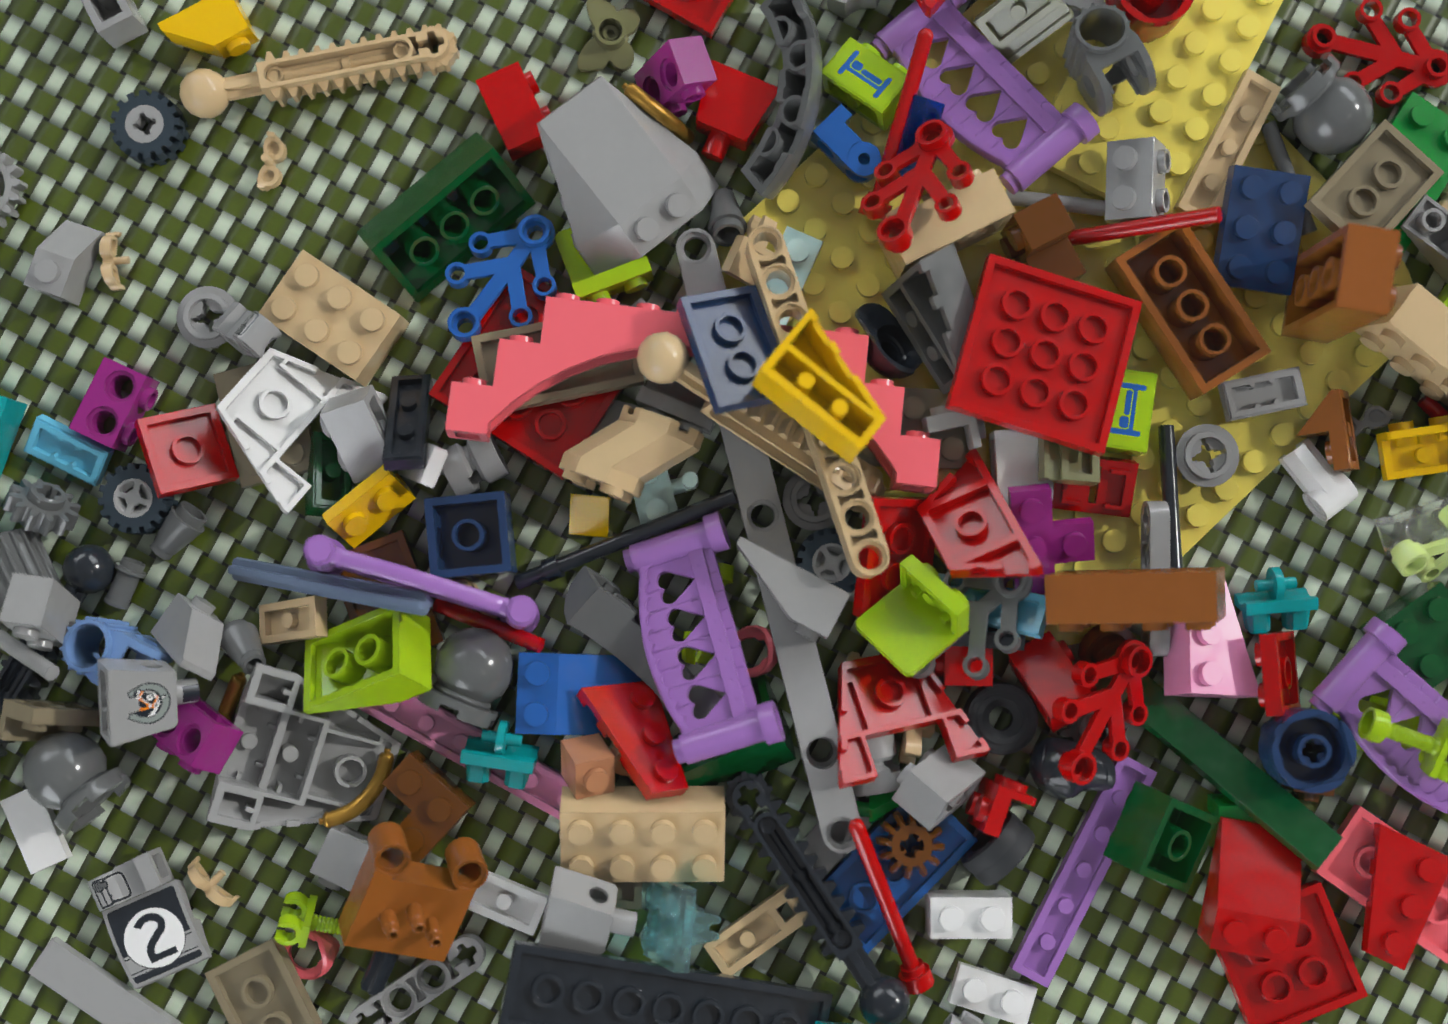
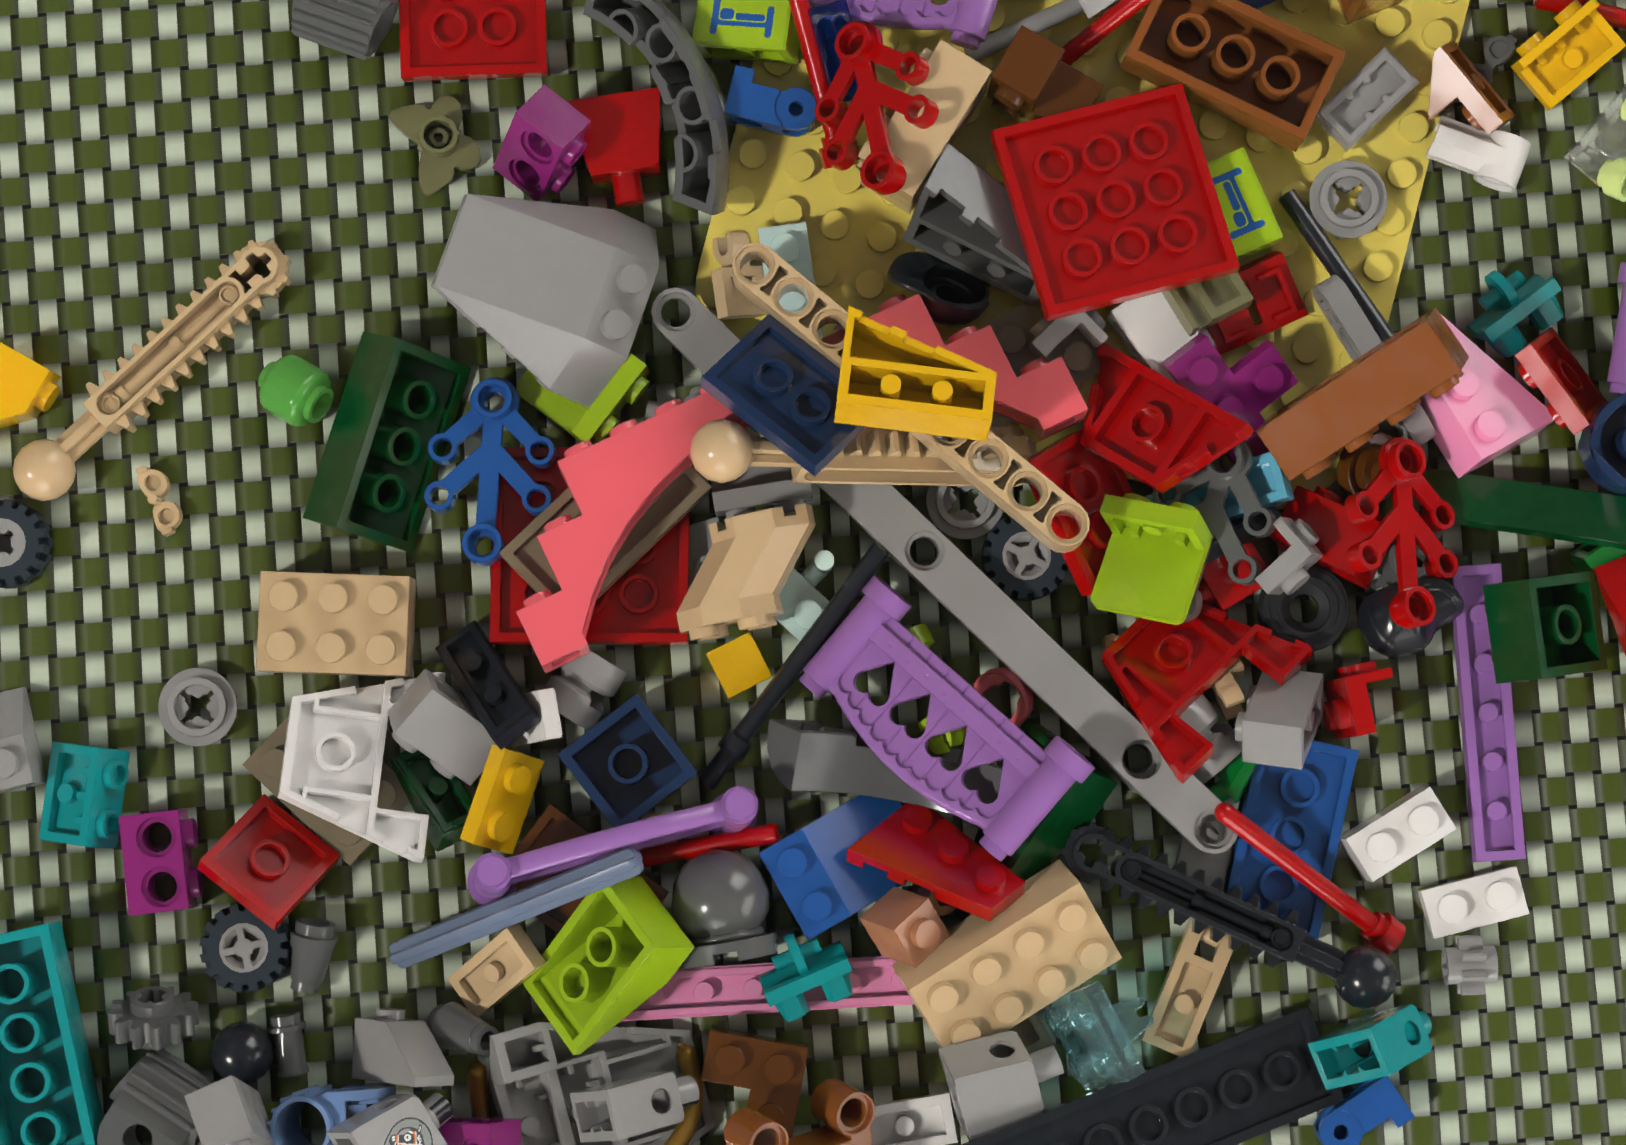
camera: 35 degrees left, 0 degrees up
medium azure plate [23,414,114,487] -> none
tan piece [99,232,130,291] -> none
light grey leg [212,301,282,358] -> none
red brick [475,61,550,161] -> none
pearl gold piece [622,83,694,145] -> none
dark grey cone [708,188,747,247] -> none
light grey slope [737,536,850,642] -> none
reddish brown gear [875,810,945,879] -> none
black tyre [961,811,1035,886] -> none
none -> teal bracket [39,741,130,848]
none -> bright green head [258,354,334,427]
none -> light grey torso [570,1071,699,1143]
none -> light grey bracket [1255,517,1324,595]

